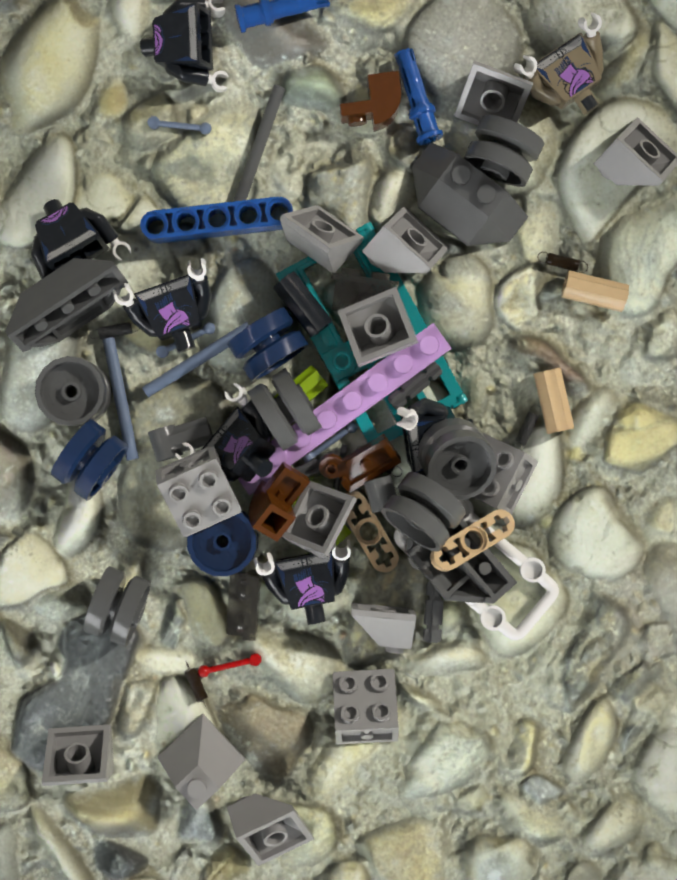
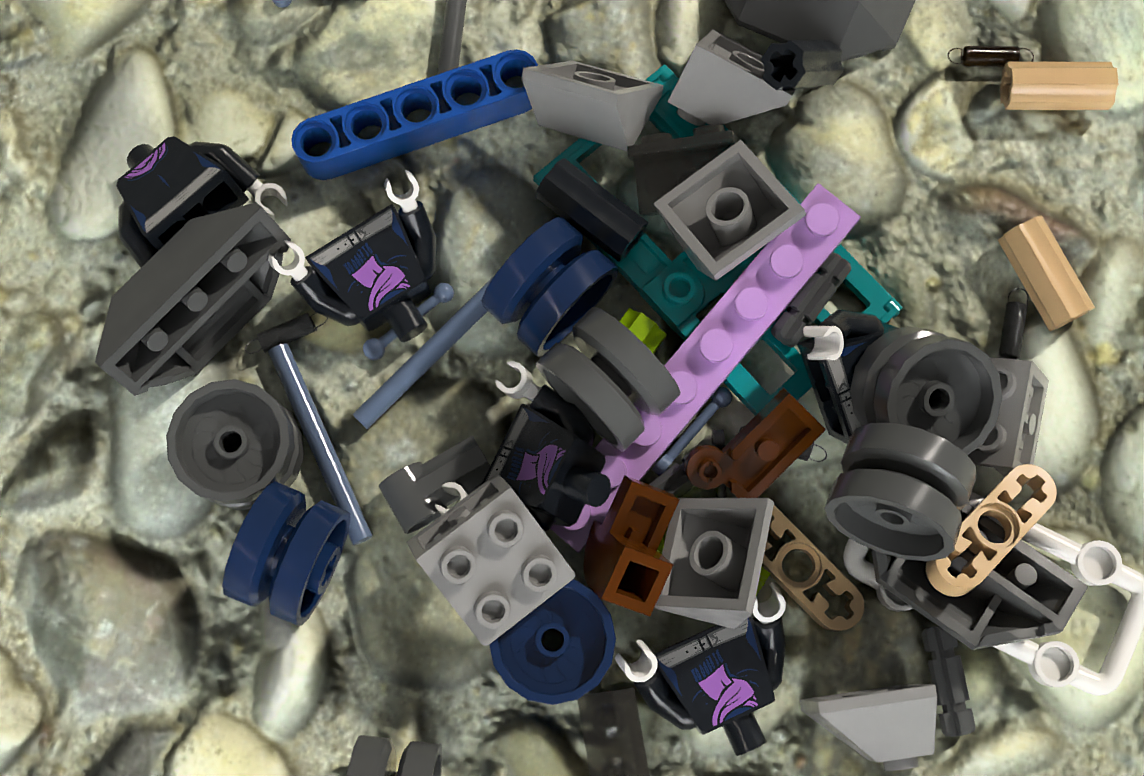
camera: 10 degrees left, 10 degrees down
dark grey piece [363,475,397,513] -> none
none -> black axle [761,40,844,90]

